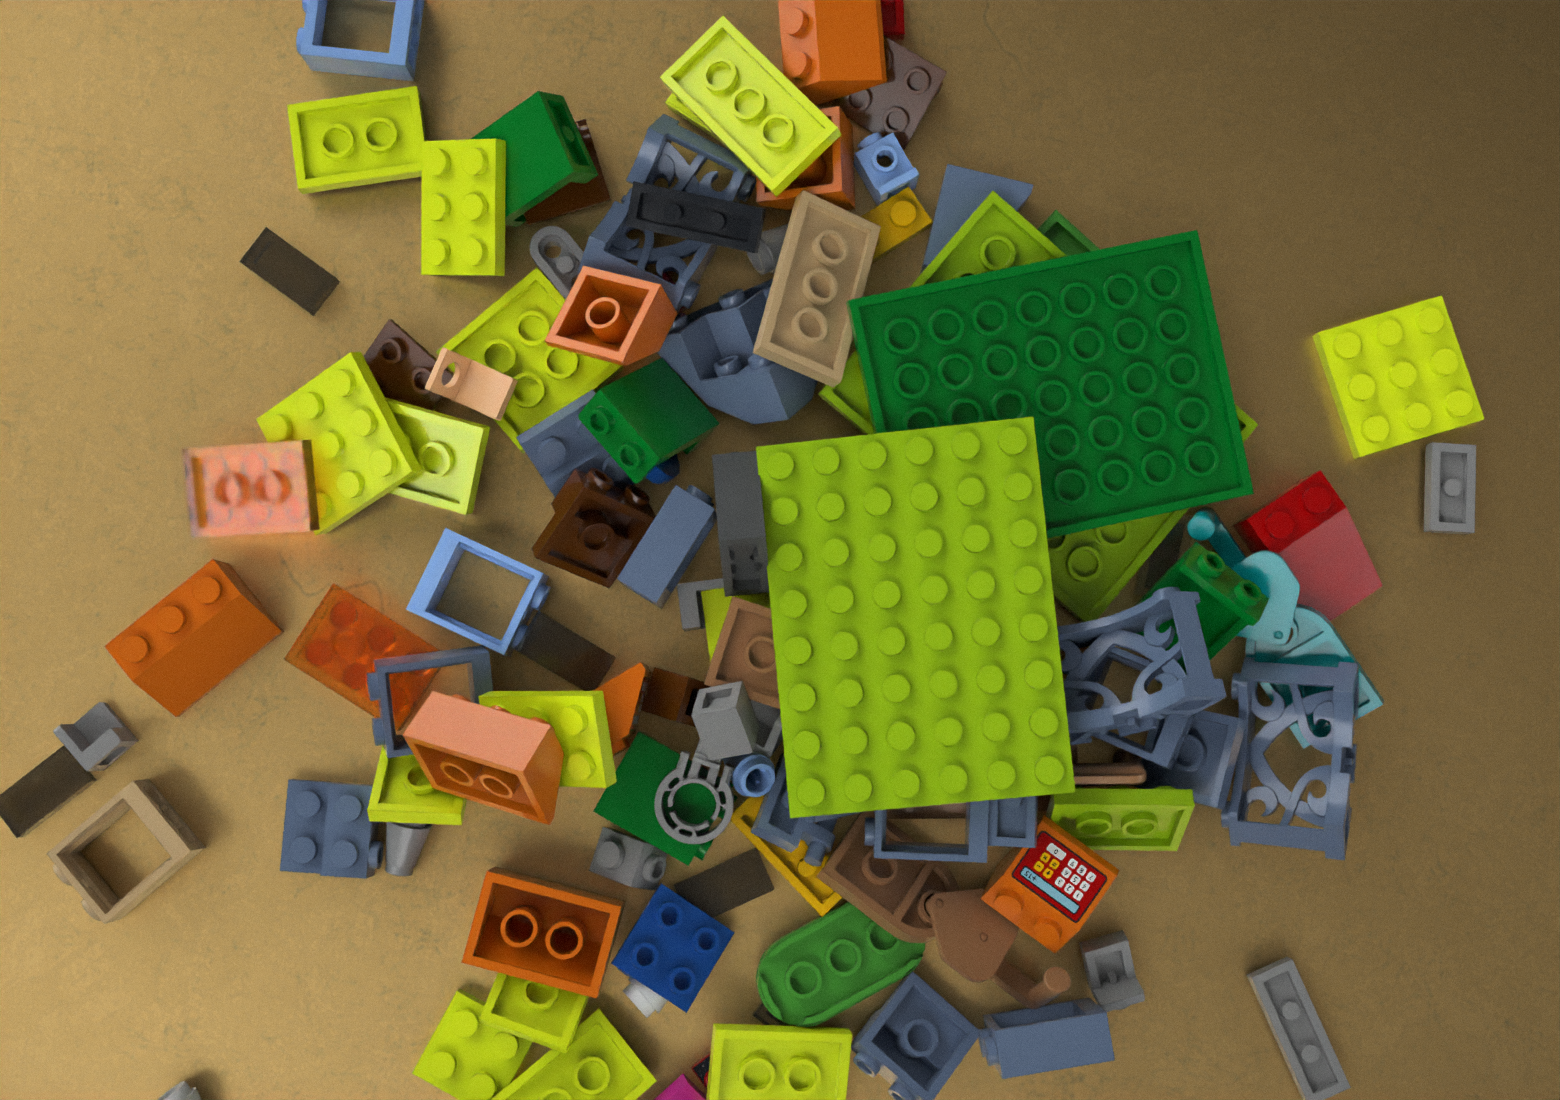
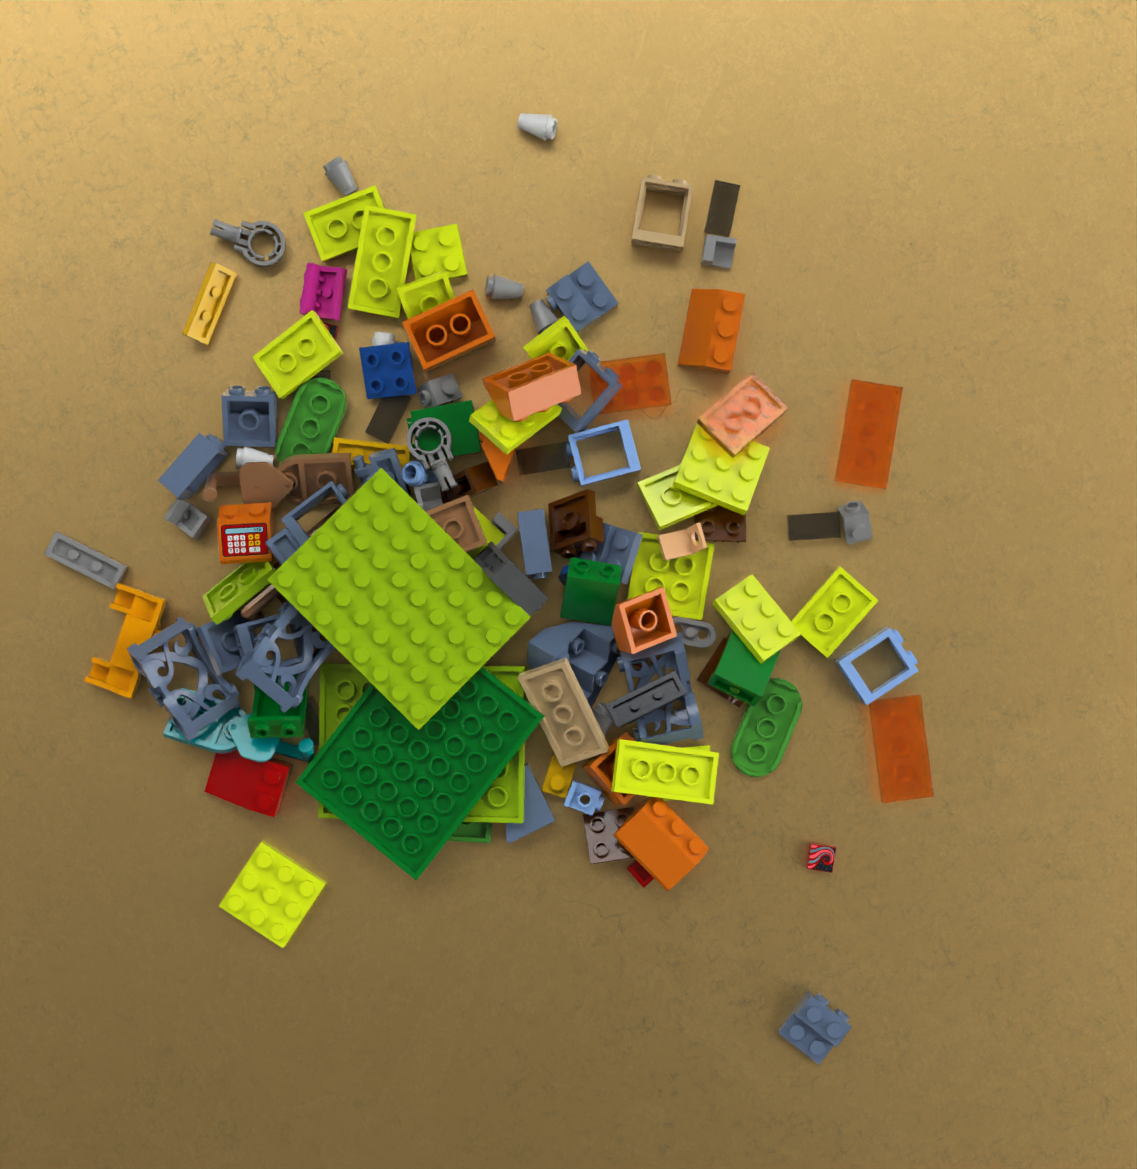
camera: 150 degrees right, 5 degrees up
light grey panel [691,681,759,760] -> none
light grey plate [1424,442,1476,535] -> none
none -> light orange bracket [84,583,167,699]
none -> white cone [235,446,274,469]
none -> light grey cone [485,274,523,300]
none -> bright green tile [731,678,802,777]
none -> clear orange tile [835,379,903,489]
none -> light grey bracket [838,501,873,545]

